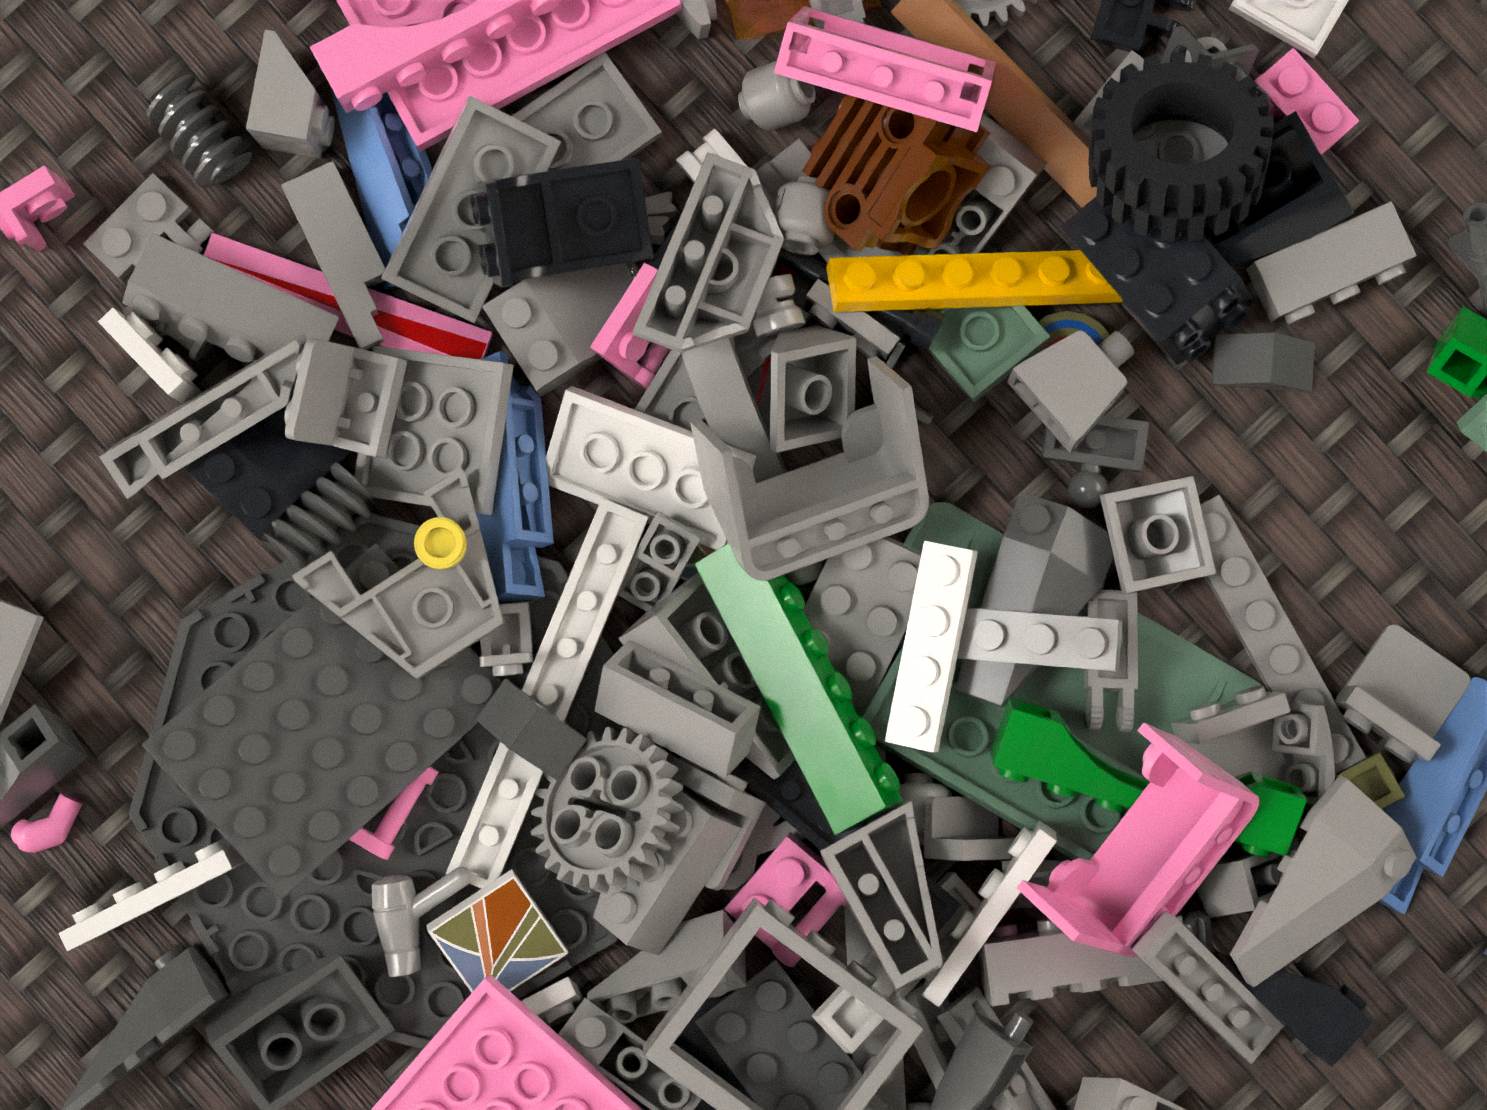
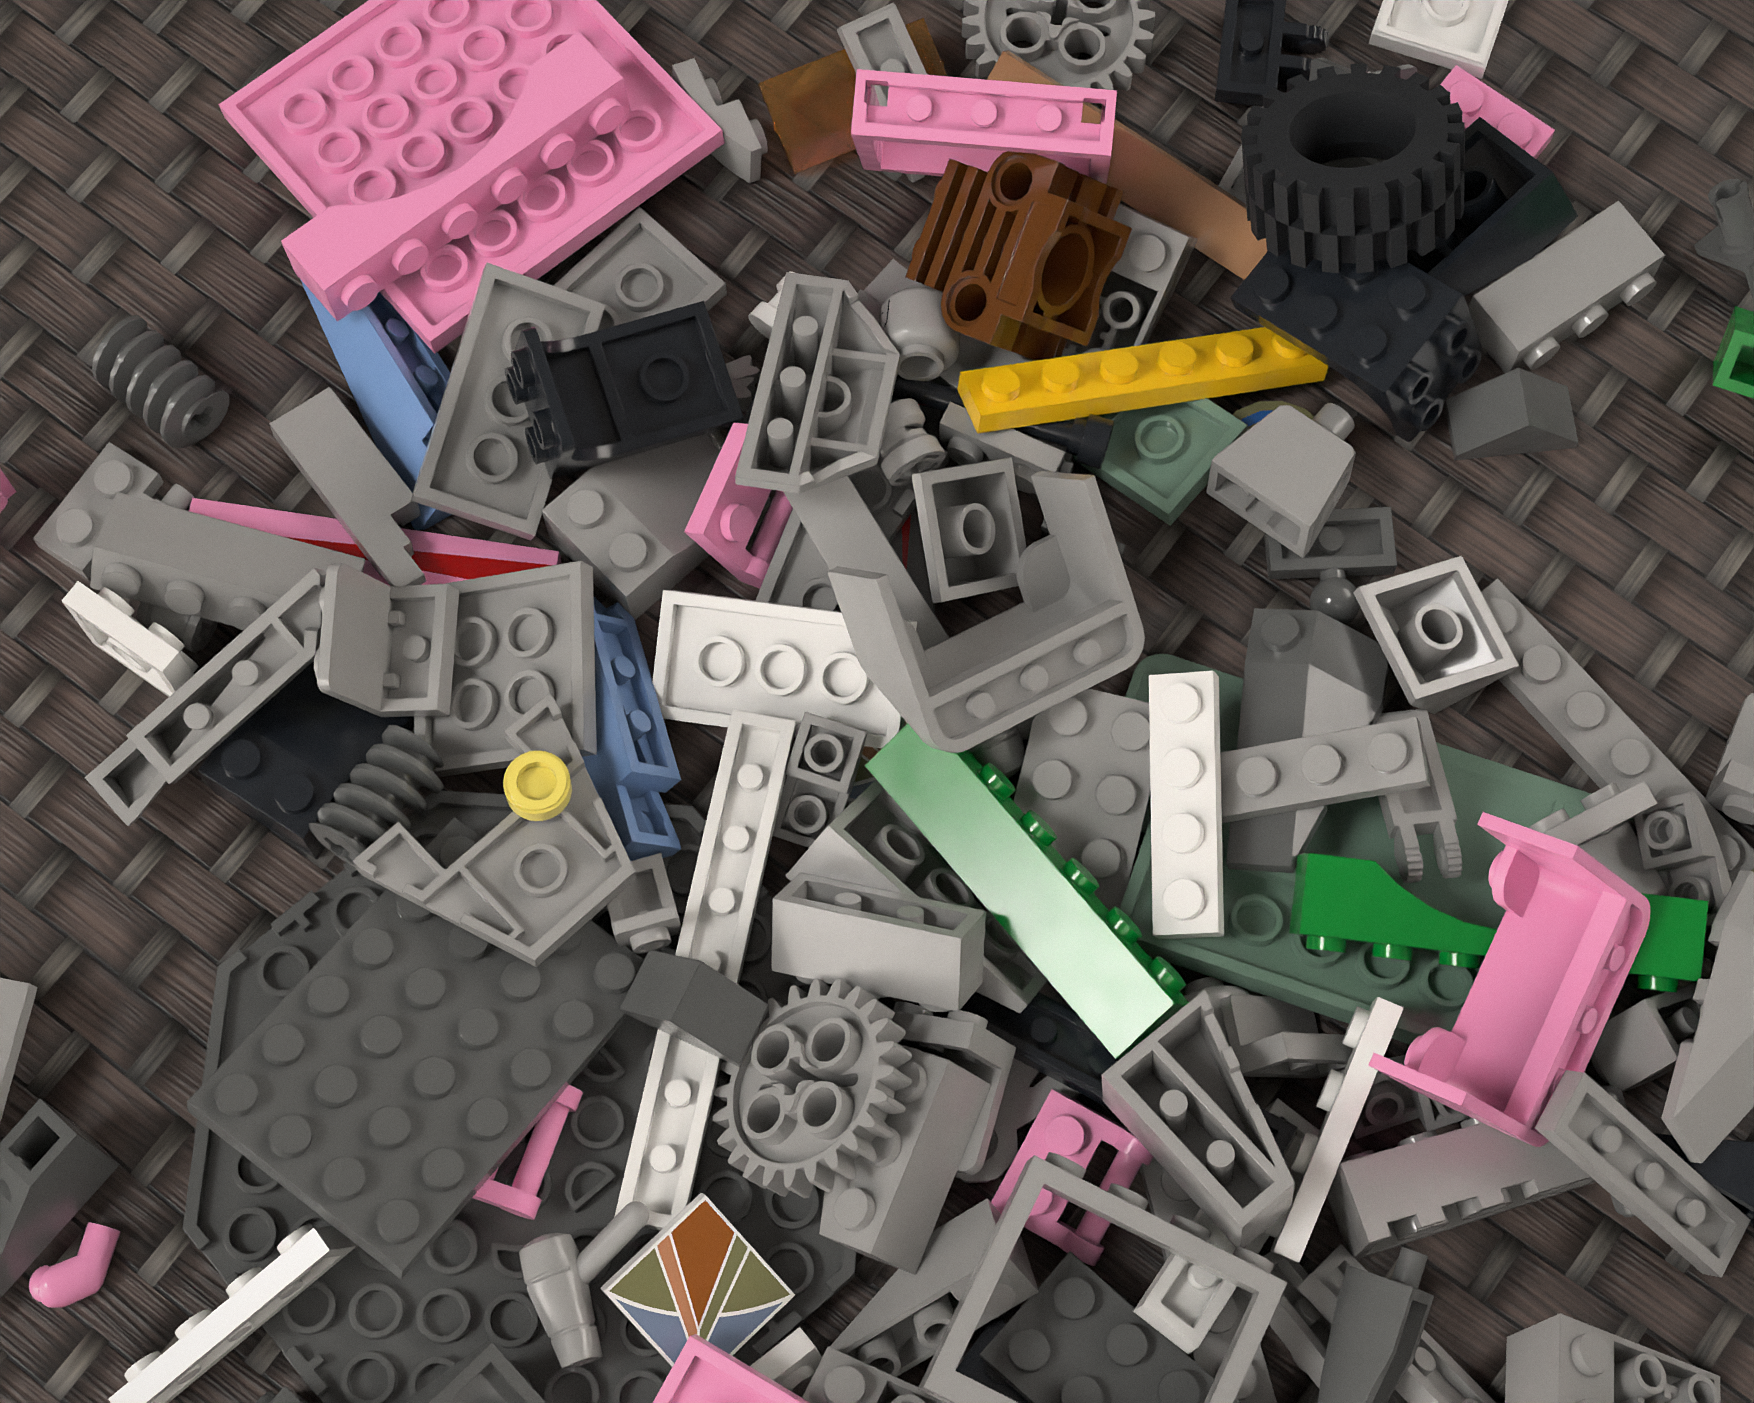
camera: 10 degrees left, 15 degrees down
light grey slope [246,30,335,159] -> none
light grey head [738,60,816,131] -> none

